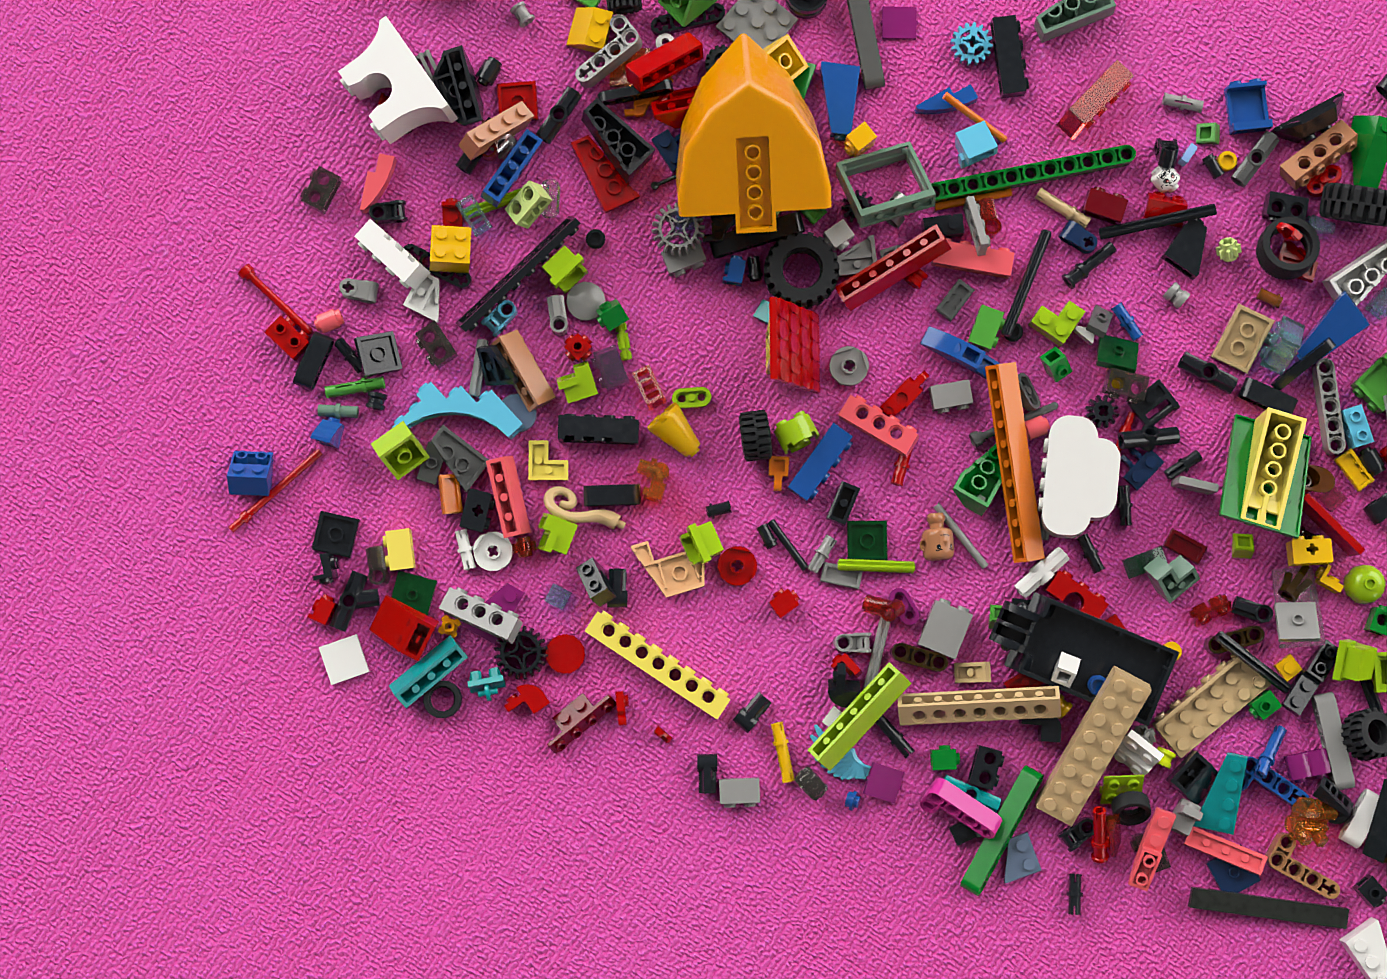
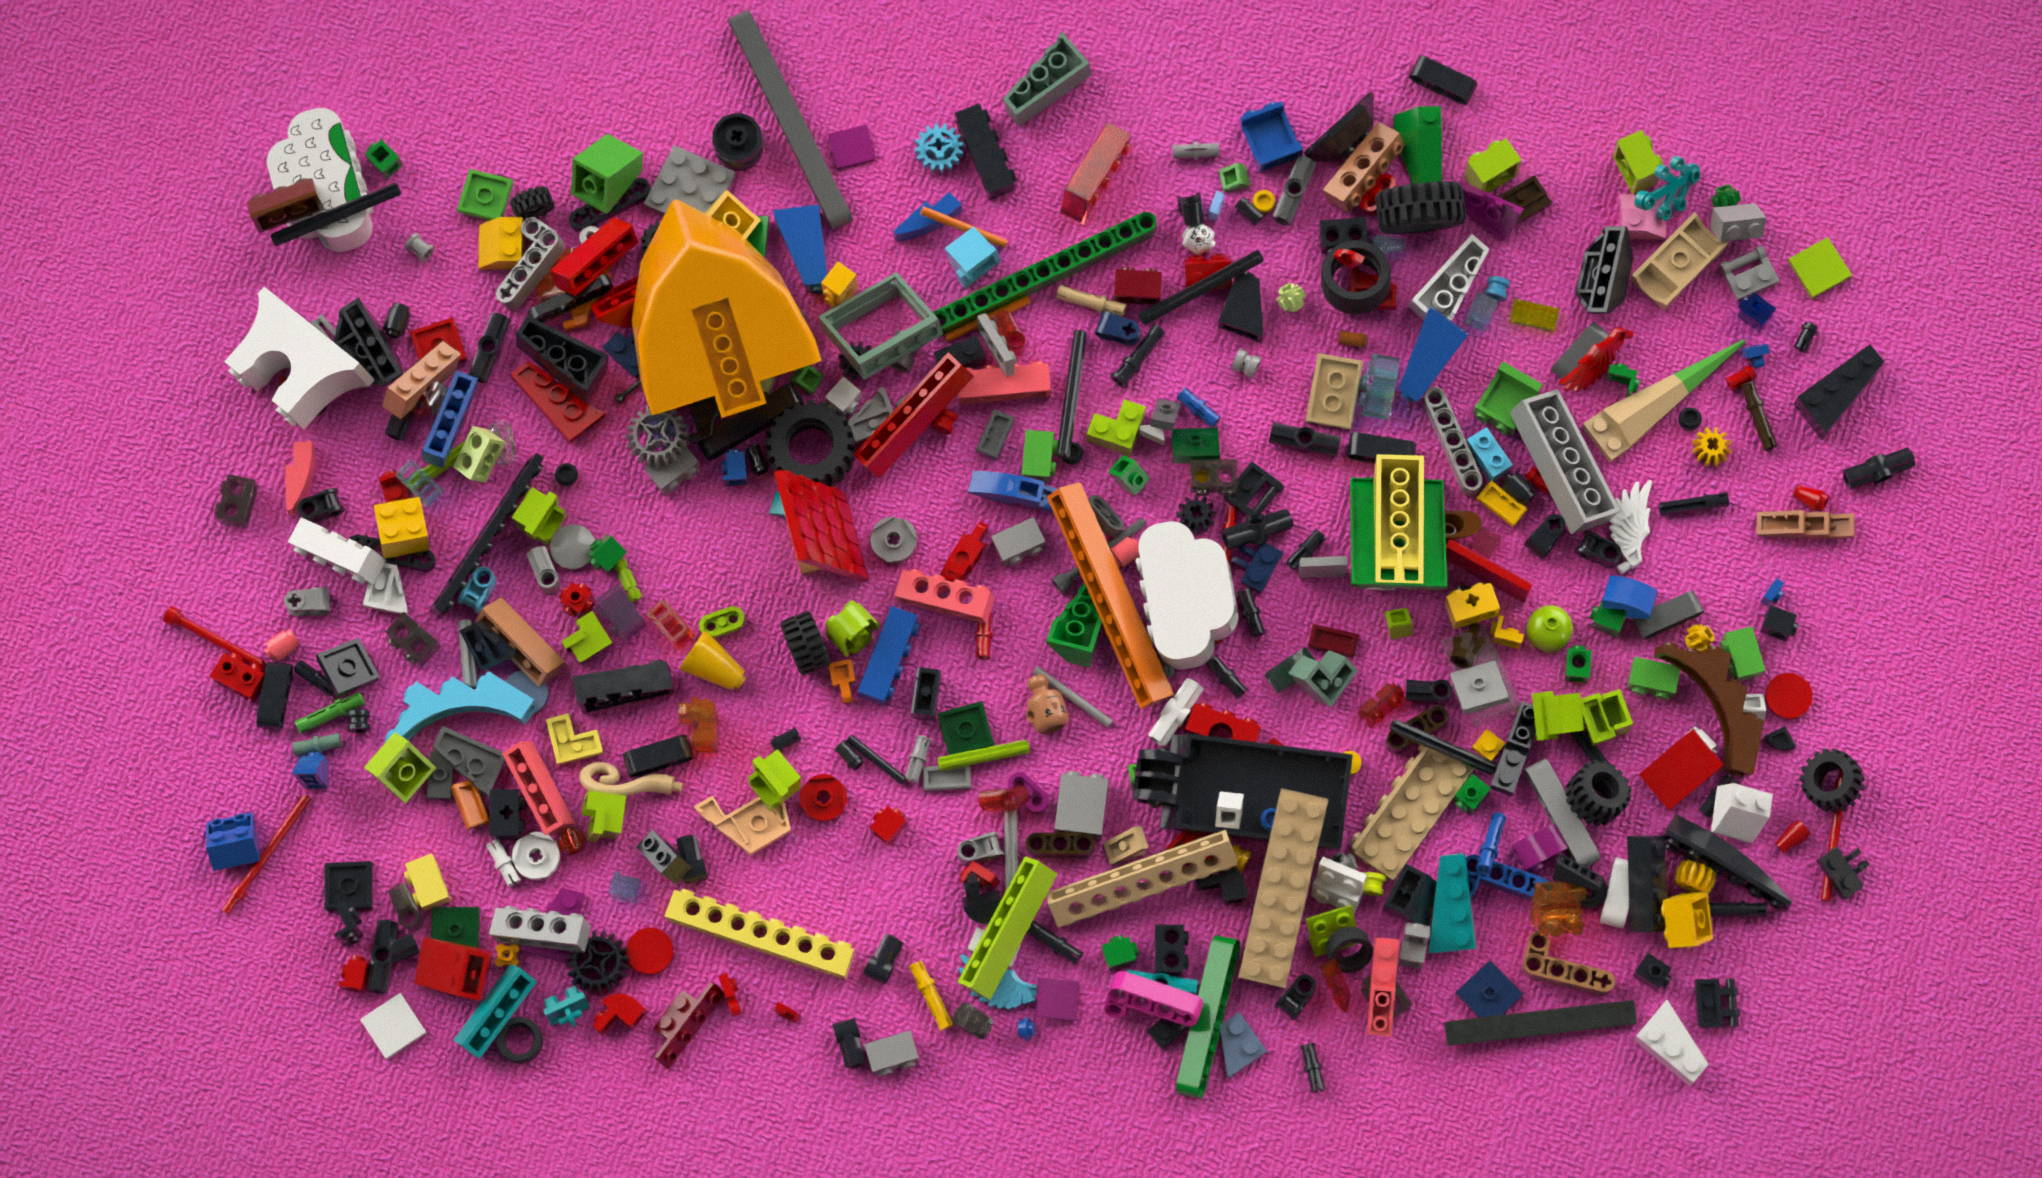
camera: 10 degrees left, 10 degrees down
red pin [1091,806,1109,863] -> none
coral plate [1183,826,1268,876] -> none
black beam [1270,337,1336,391] -> none

